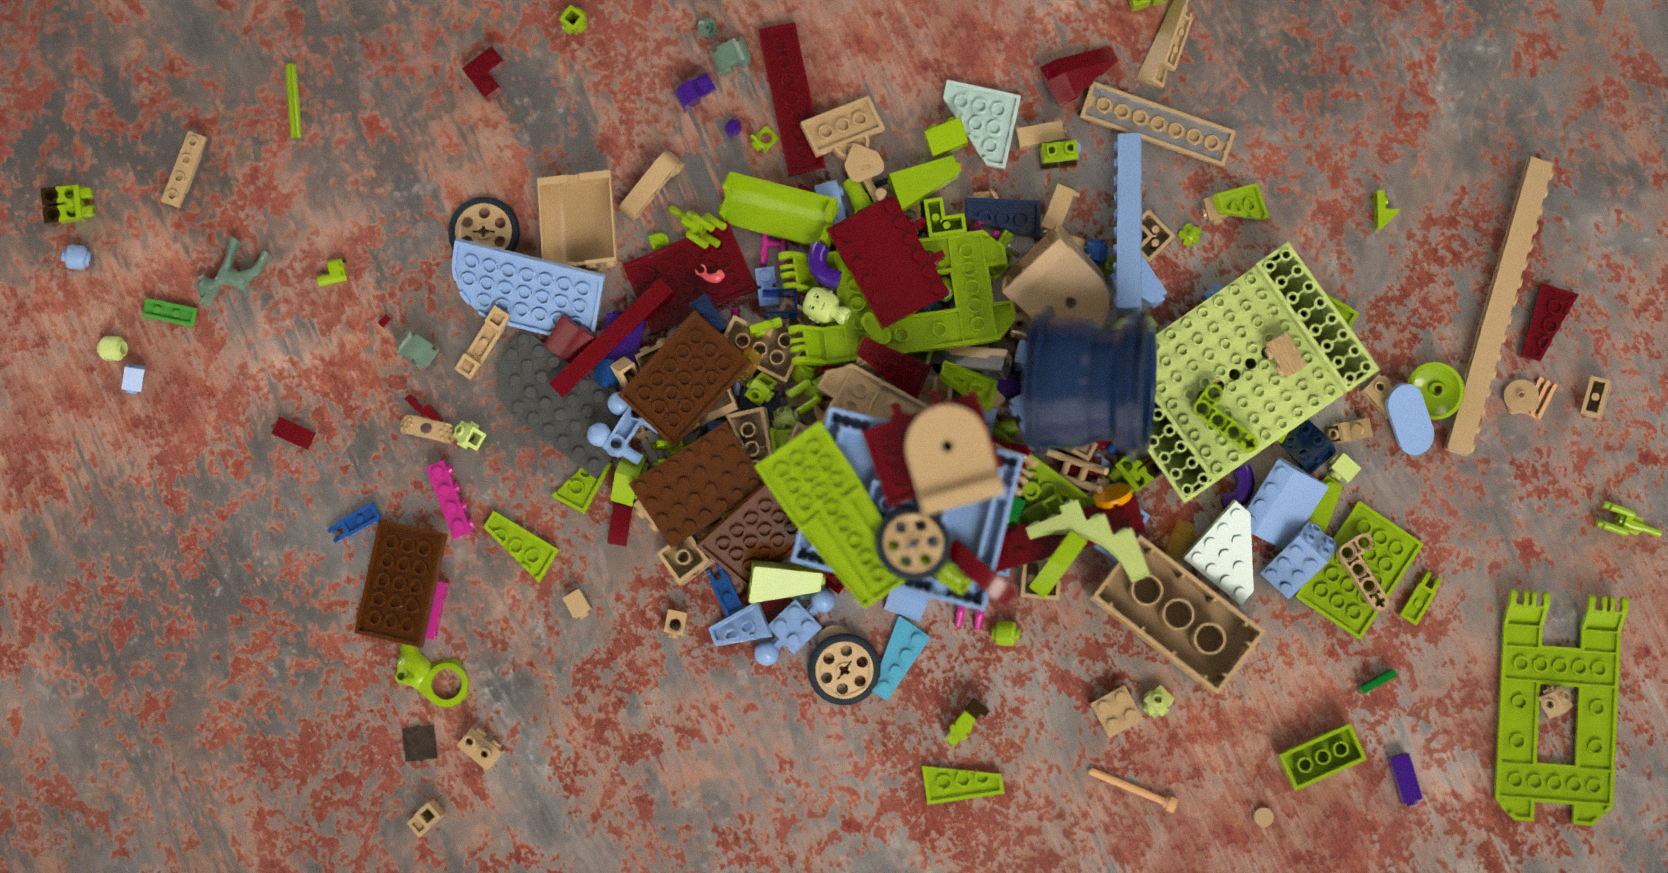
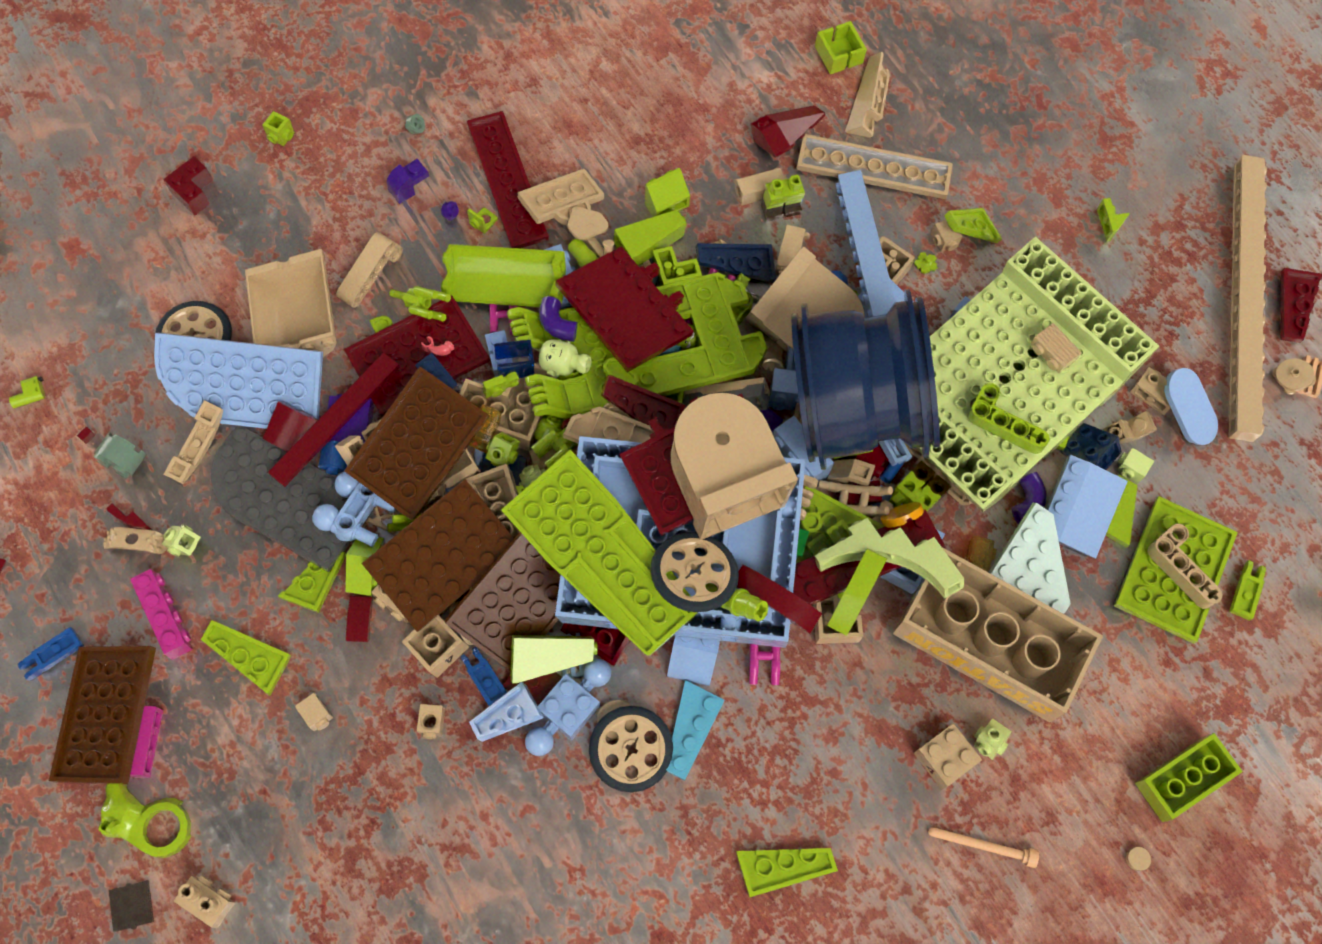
camera: 20 degrees left, 15 degrees down
sand green brick [709,36,753,76] -> none
light aqua plate [943,80,1021,170] -> none
lime hips [945,698,990,747] -> none
lime head [992,620,1021,646] -> none
light blue bracket [1260,521,1337,599] -> none
green tile [1357,669,1398,694] -> none
dark purple brick [1387,752,1423,806] -> none
lime dish [1407,362,1465,420] -> none

